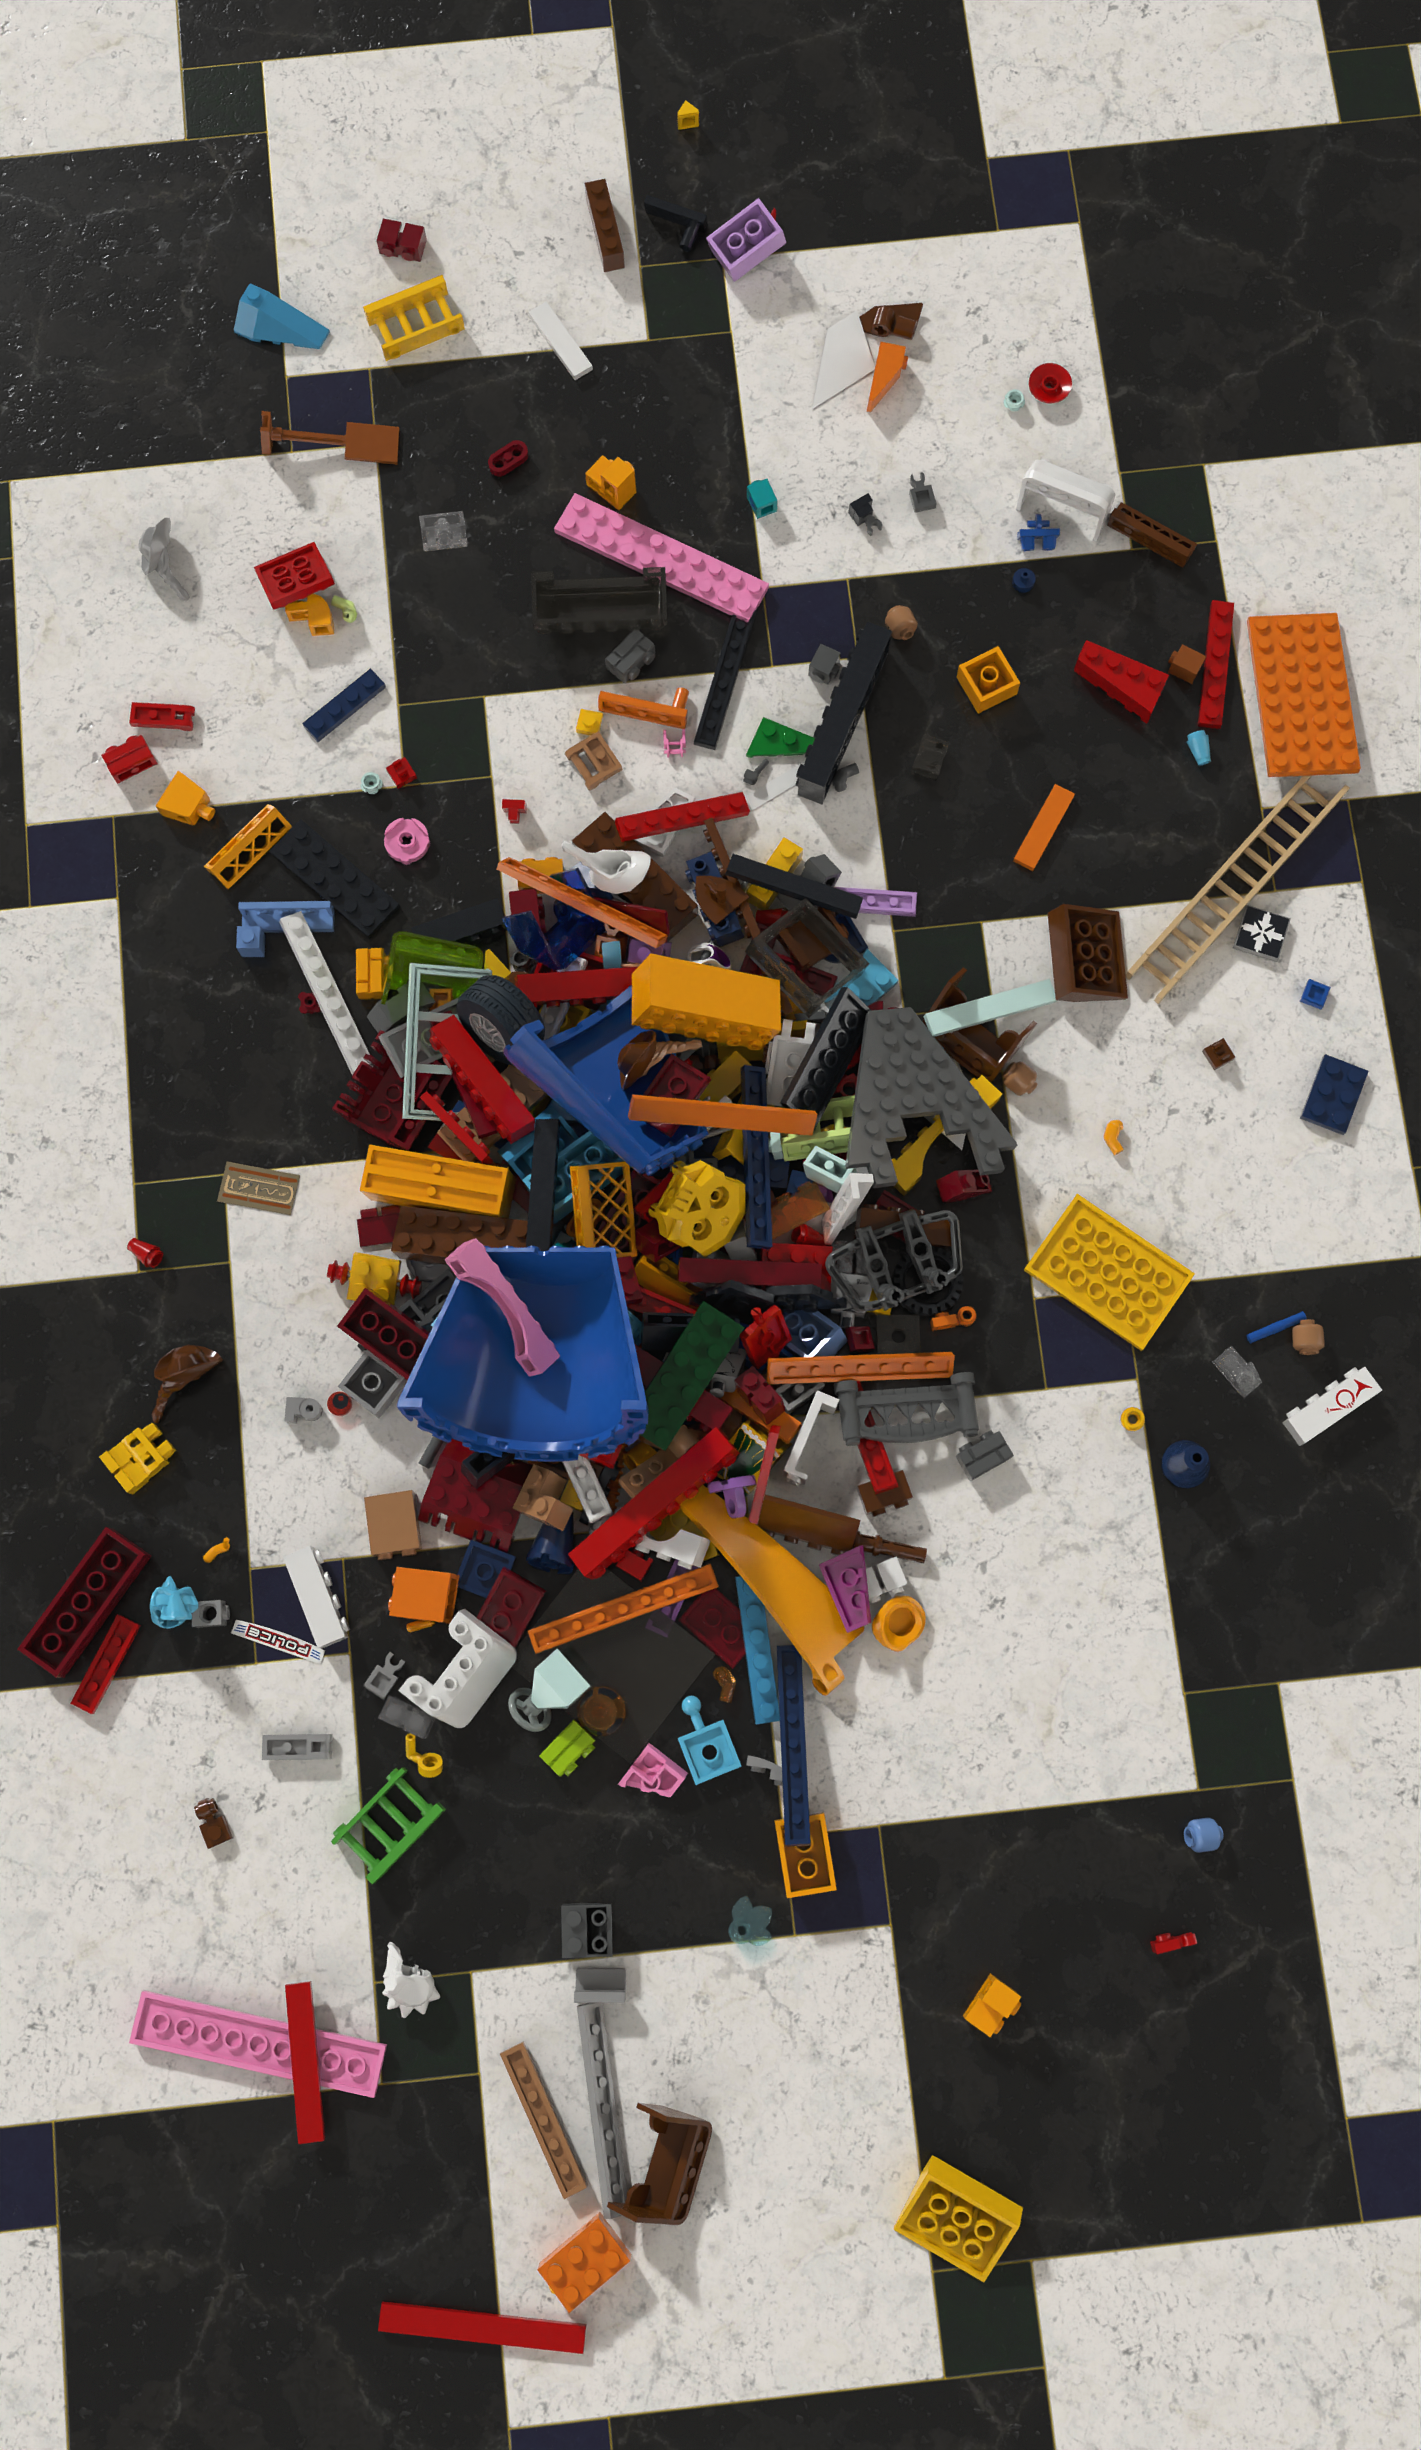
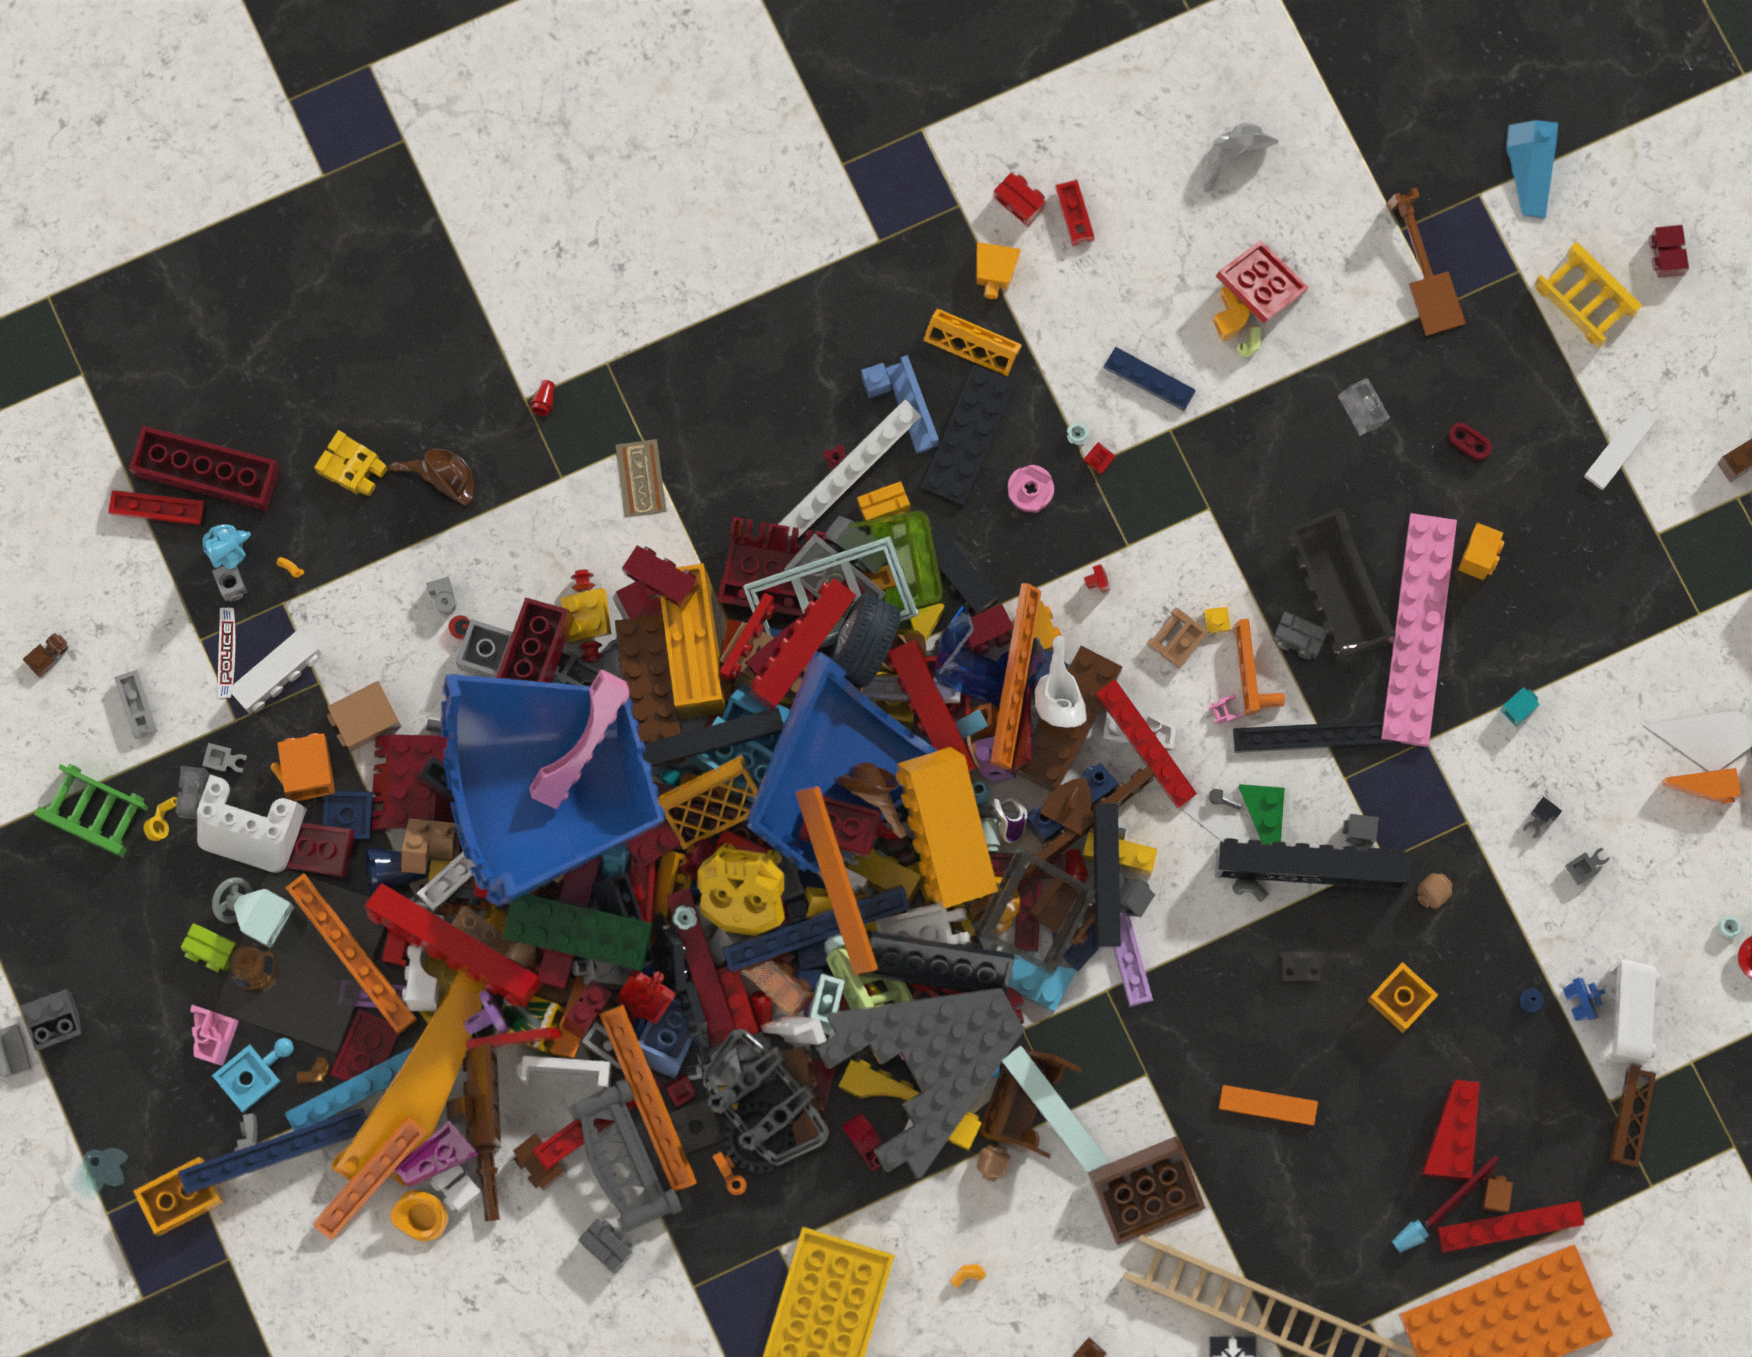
camera: 70 degrees right, 0 degrees up
none -> orange plate [313,1116,427,1240]
none -> reddish brown tile [446,1096,474,1126]
none -> dark red brick [622,545,699,610]
none -> light aqua plate [673,906,697,930]
none -> dark red windscreen [1425,1156,1499,1230]

